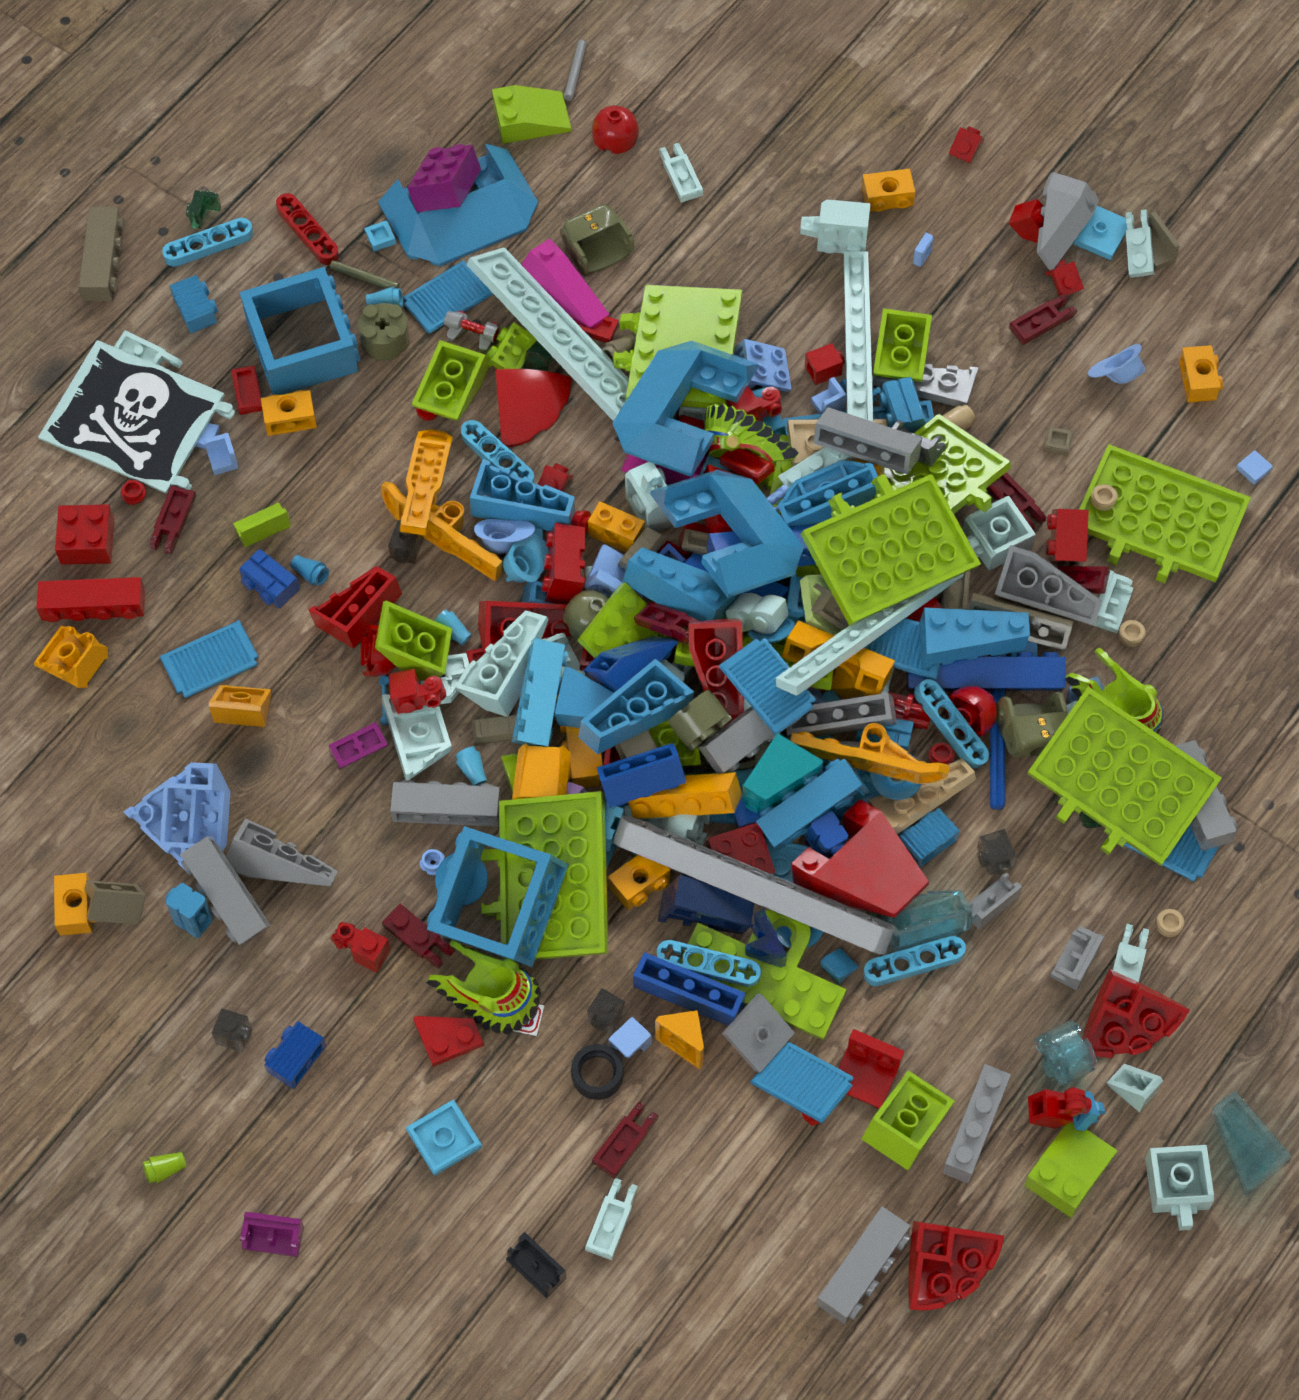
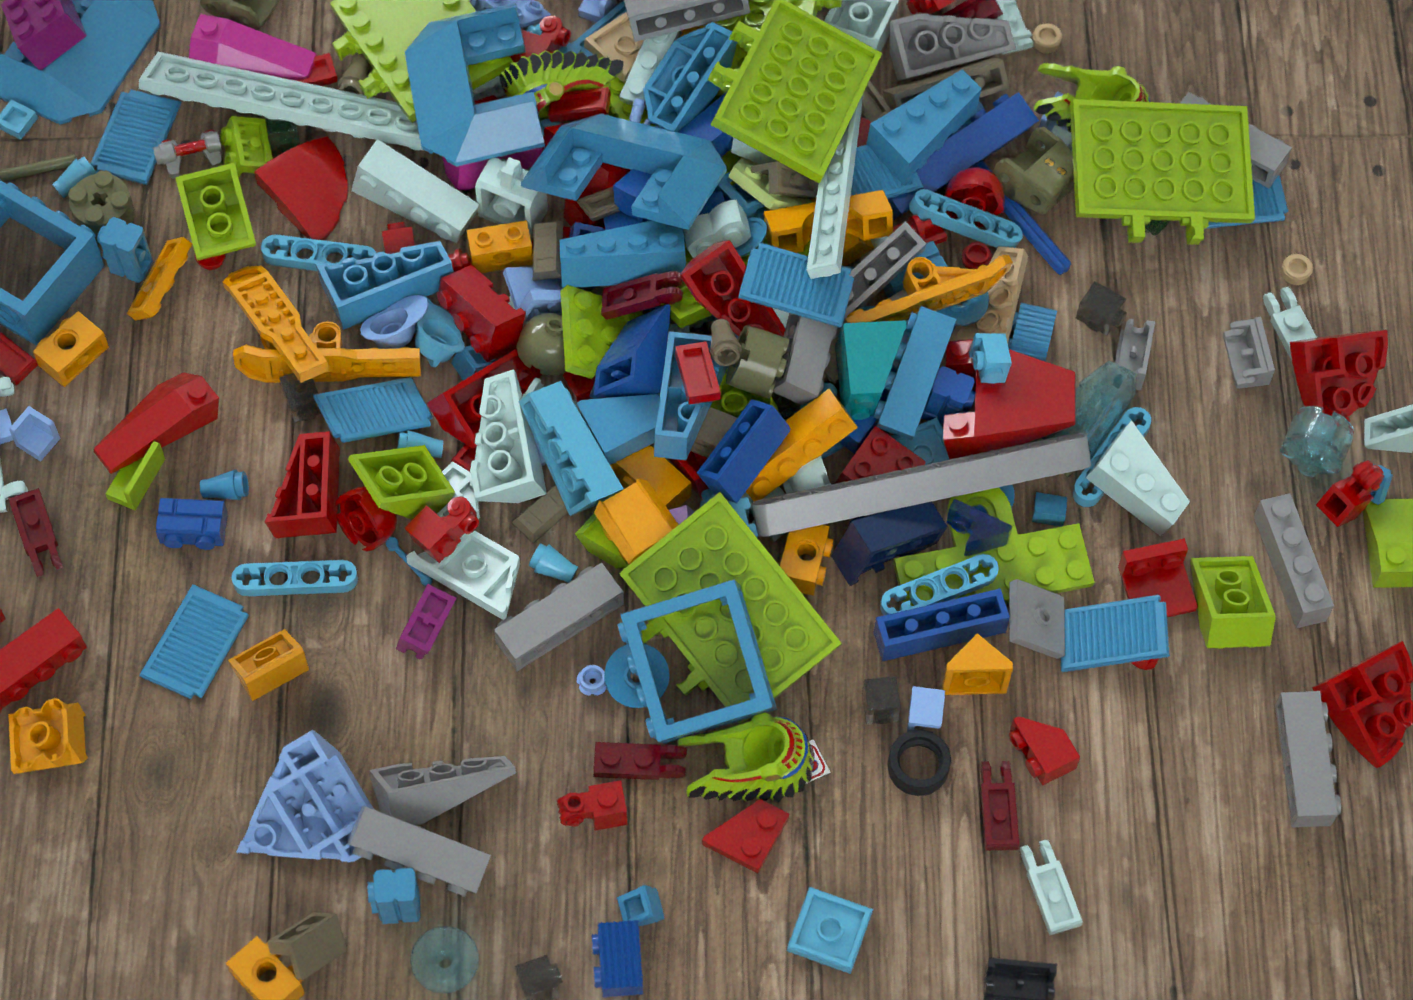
camera: 40 degrees left, 0 degrees up
none -> red wedge [94,372,219,474]
none -> dark azure brick [97,217,153,283]
none -> light orange plate [126,237,192,321]
none -> medium azure beam [231,560,358,596]
none -> dark azure window [313,377,432,443]
none -> light aqua wedge [351,139,480,243]
none -> clear light blue dish [411,926,479,993]
none -> dark azure slope [617,885,665,926]
none -> red tile [675,341,721,405]
none -> dark tan cone [710,319,742,366]
none -> medium azure brick [969,333,1012,384]
none -> red slope [1009,716,1080,786]
none -> light aqua wedge [1086,420,1190,536]

